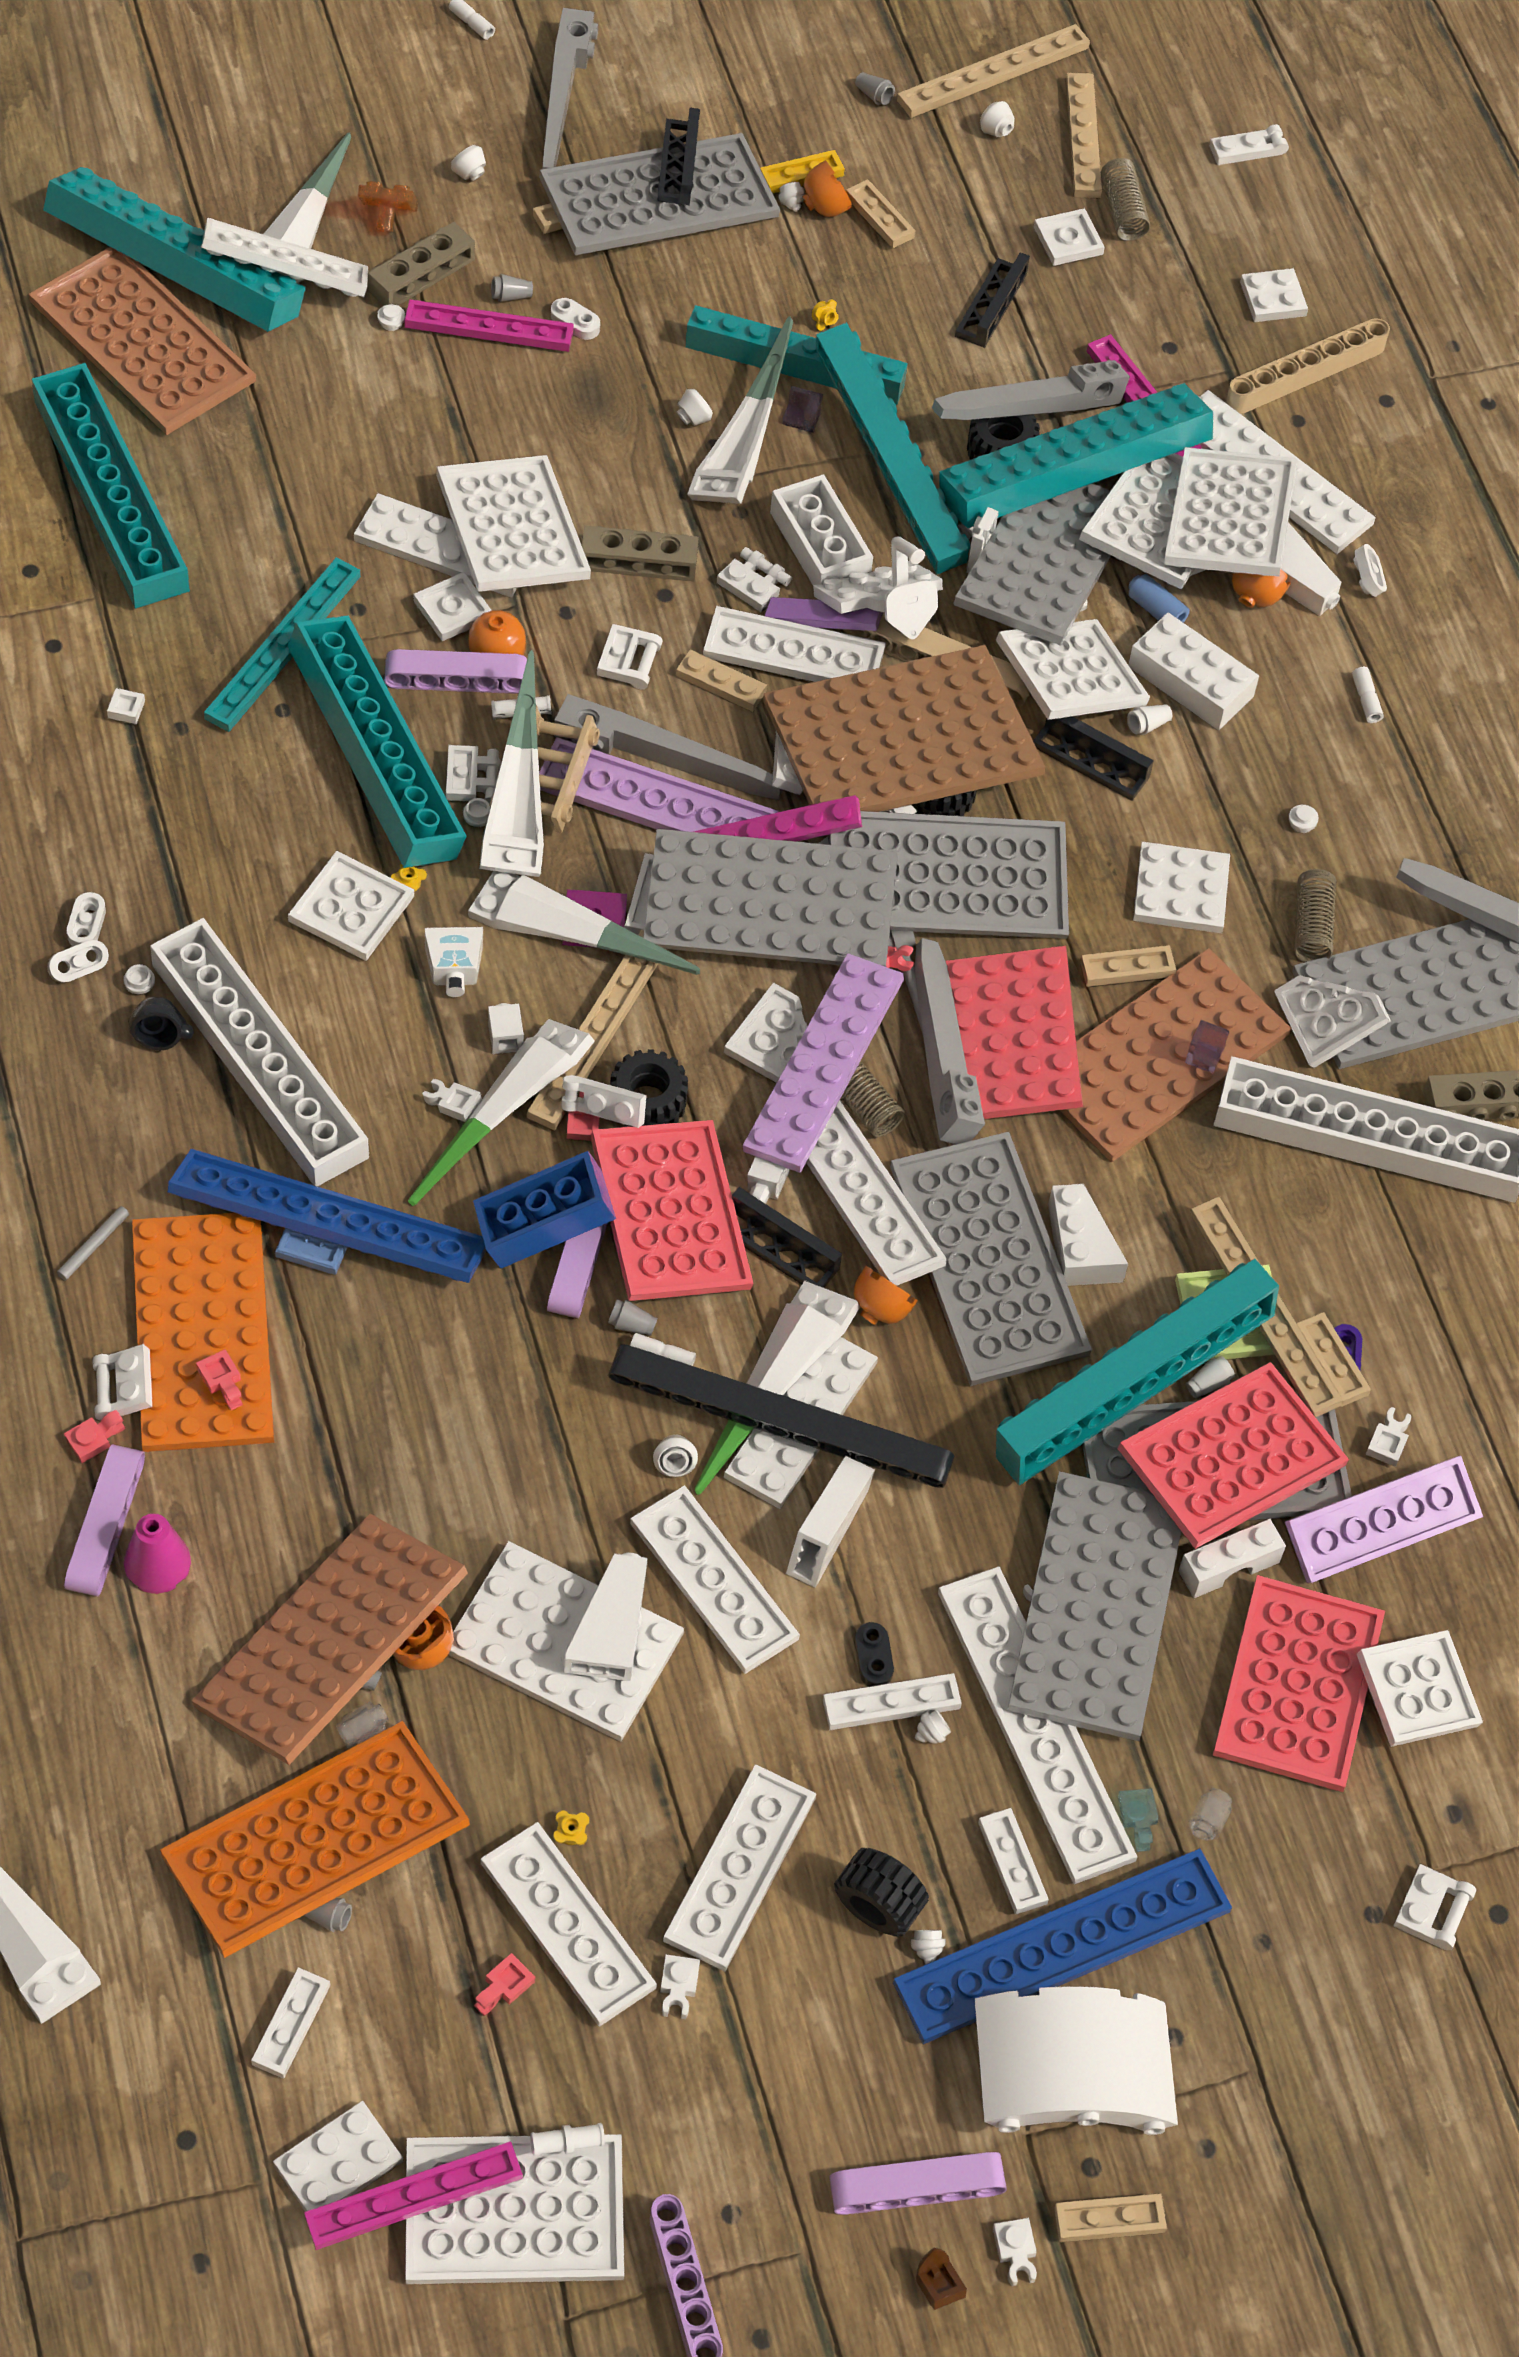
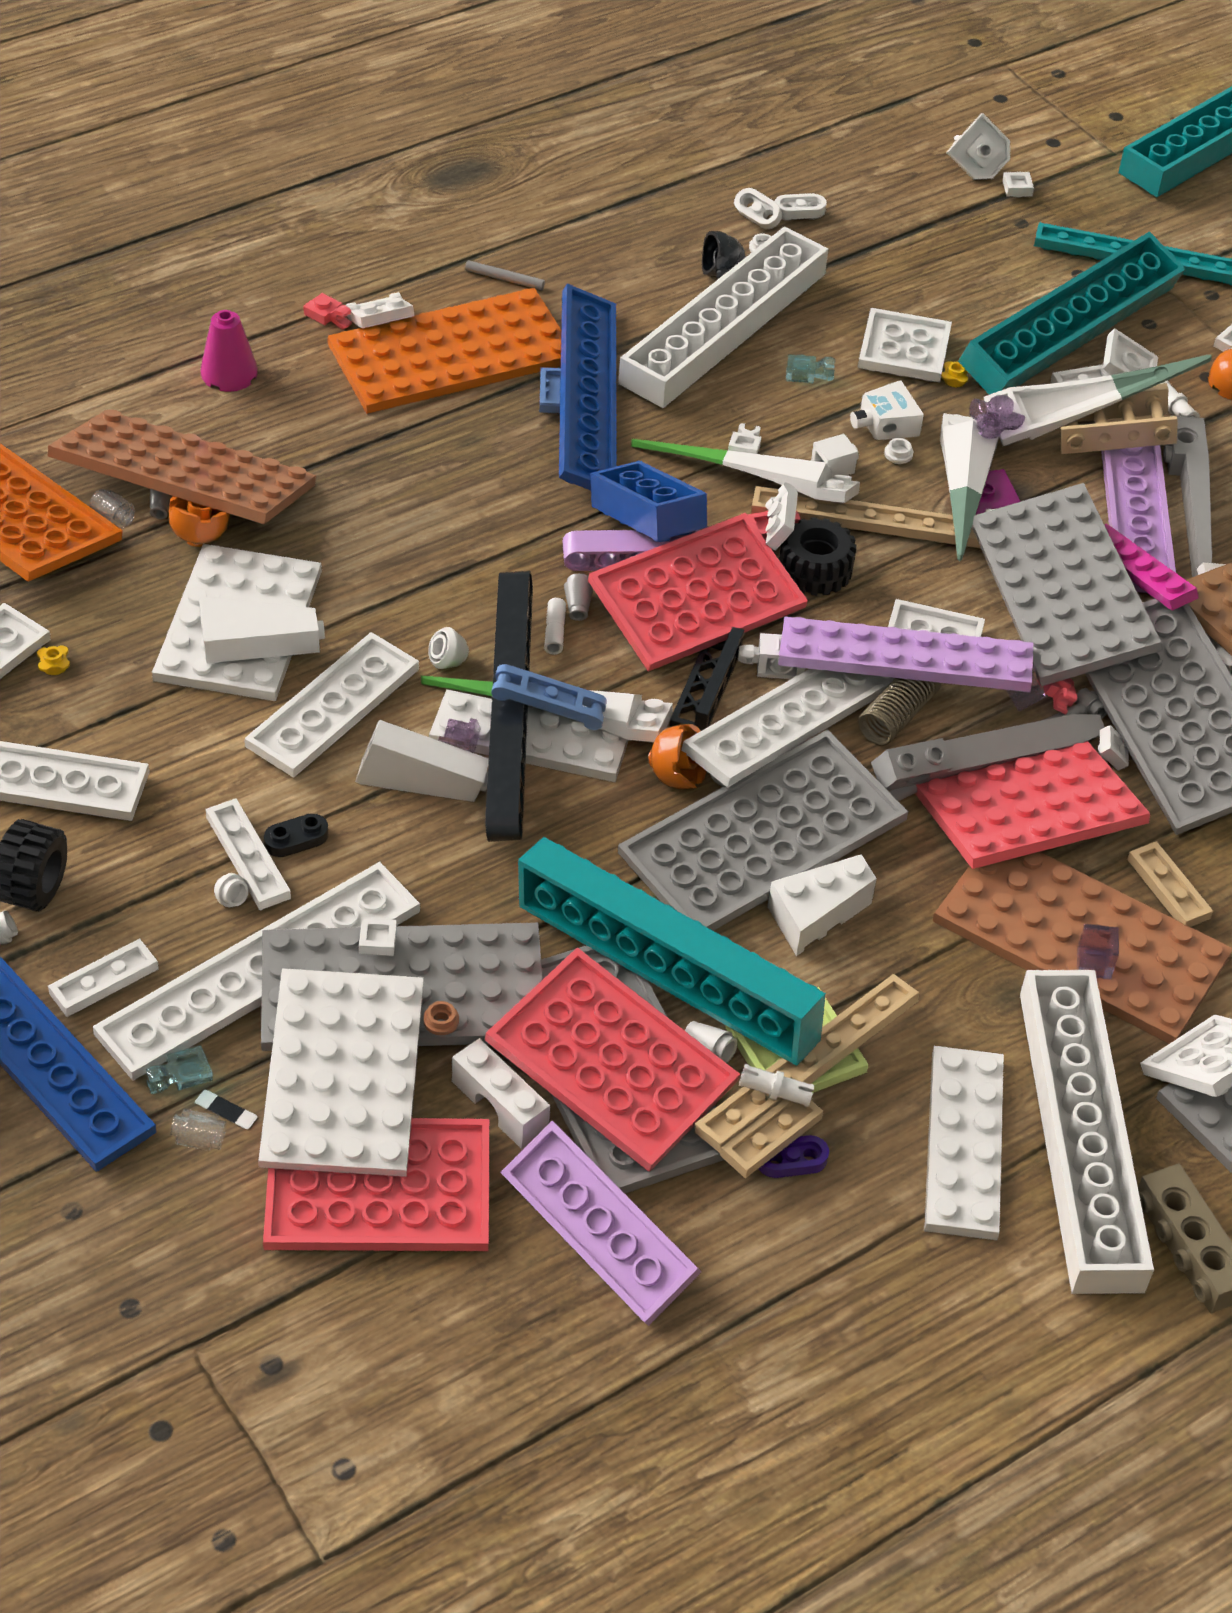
camera: 75 degrees right, 10 degrees down
lavender beam [64,1444,145,1597] -> none
coral plate [196,1349,243,1410] -> none
lavender beam [384,649,527,694] -> none
white plate [1357,1630,1483,1747] -> none
white plate [1366,1407,1411,1467] -> none
white plate [1394,1864,1476,1950] -> none
none -> sticker [195,1090,258,1129]
none -> white plate [258,968,424,1177]
none -> white plate [359,918,397,956]
none -> nougat plate [423,1001,459,1035]
none -> clear purple panel [438,718,481,753]
none -> medium blue plate [491,664,607,730]
none -> white pin [739,1064,815,1107]
none -> clear light blue plate [786,354,835,383]
none -> white plate [884,438,913,464]
none -> white plate [924,1046,1004,1240]
none -> white piece [946,113,1010,179]
none -> clear purple plate [969,395,1025,439]
none -> white plate [1098,725,1129,770]
none -> white plate [1103,328,1158,375]

